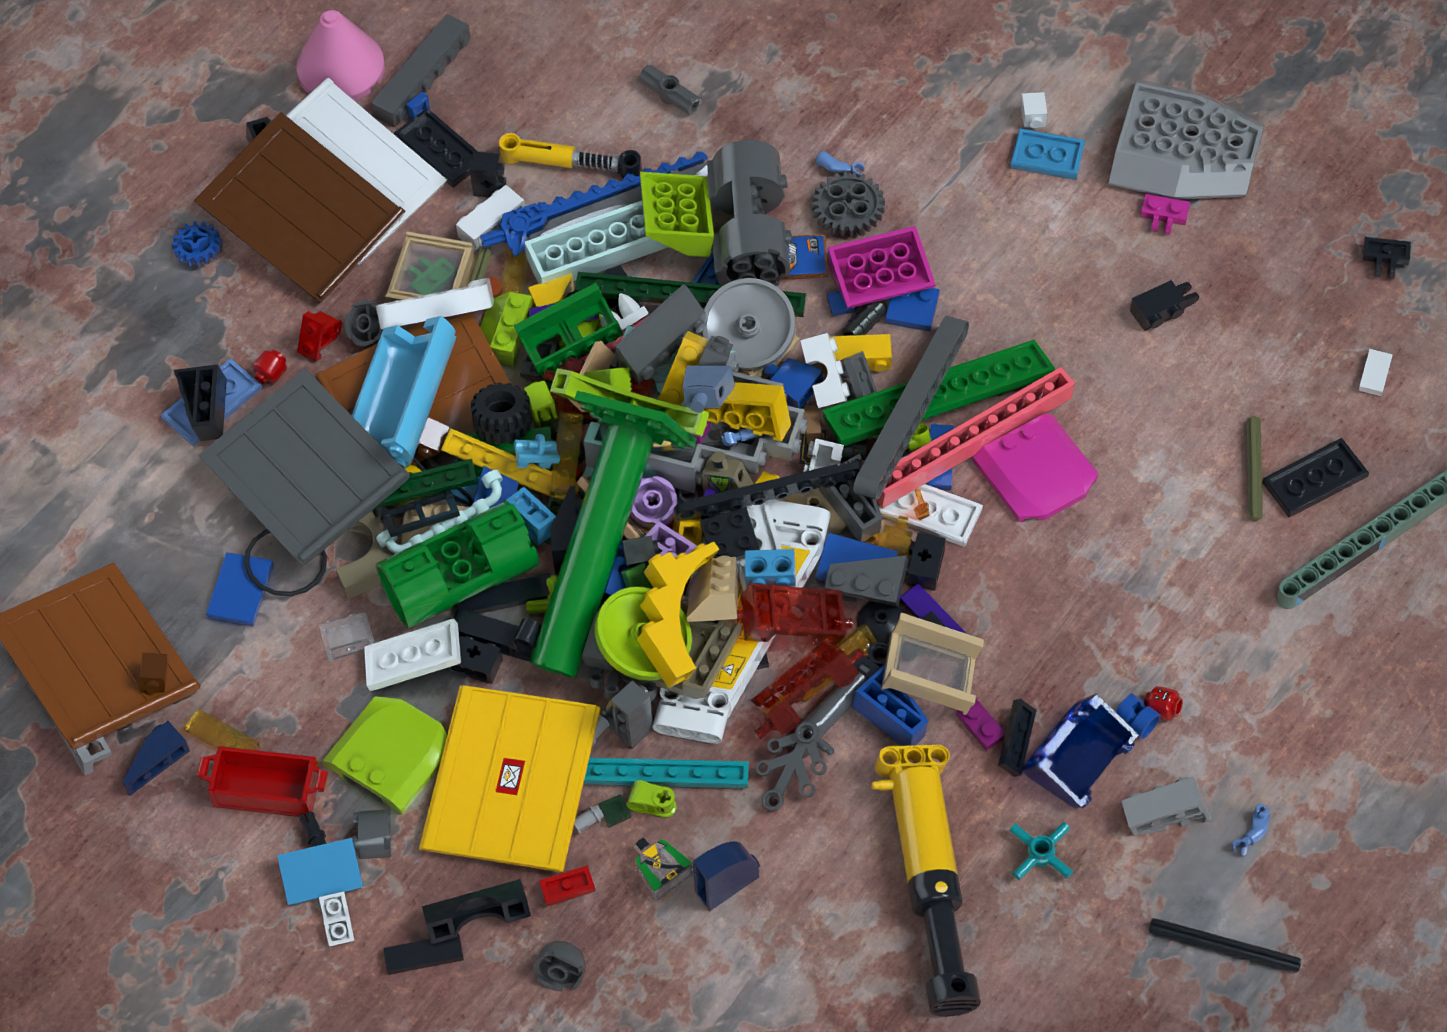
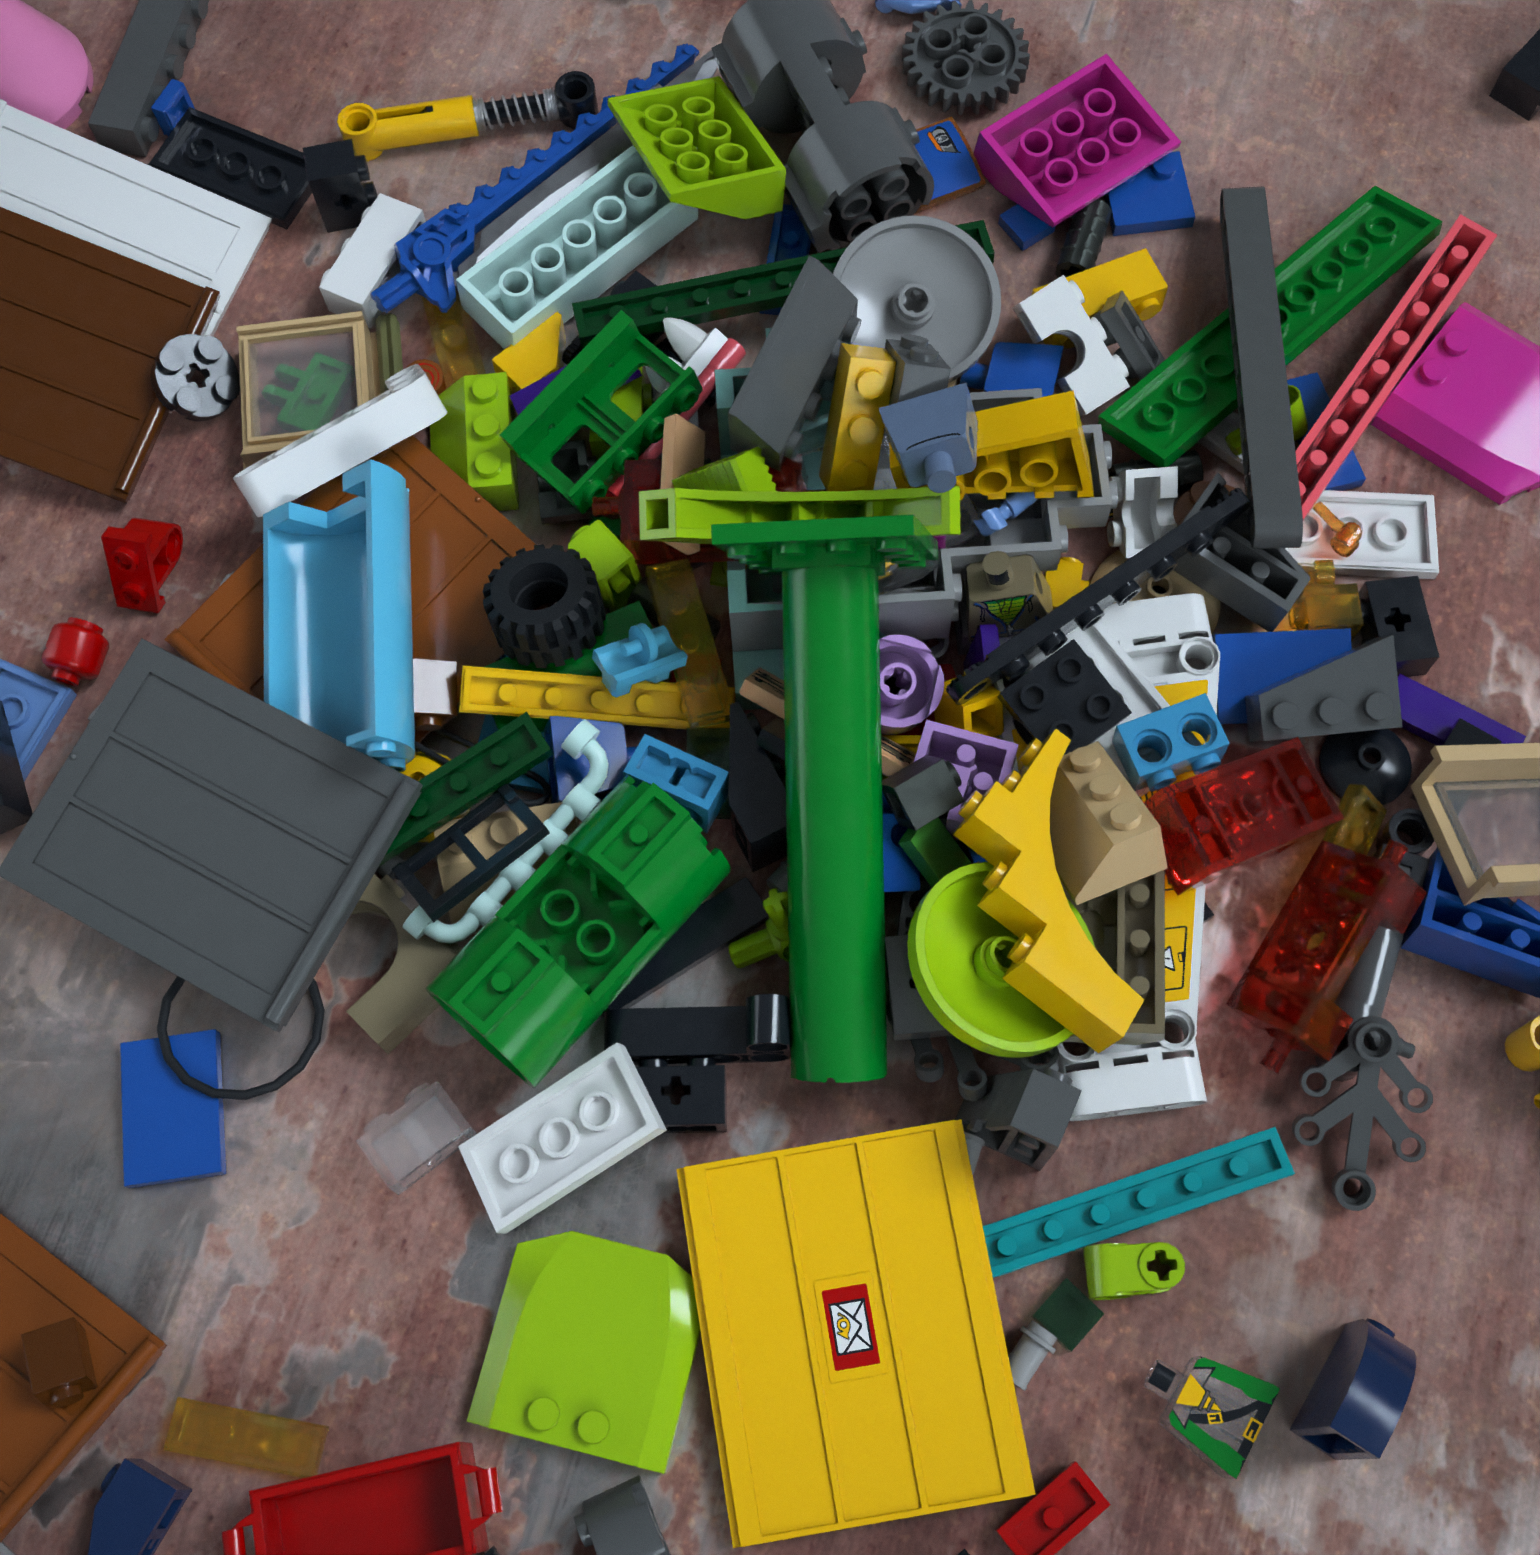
camera: 20 degrees left, 10 degrees up
dark grey cylinder [344,300,383,347] -> none
none -> plate [150,334,240,421]

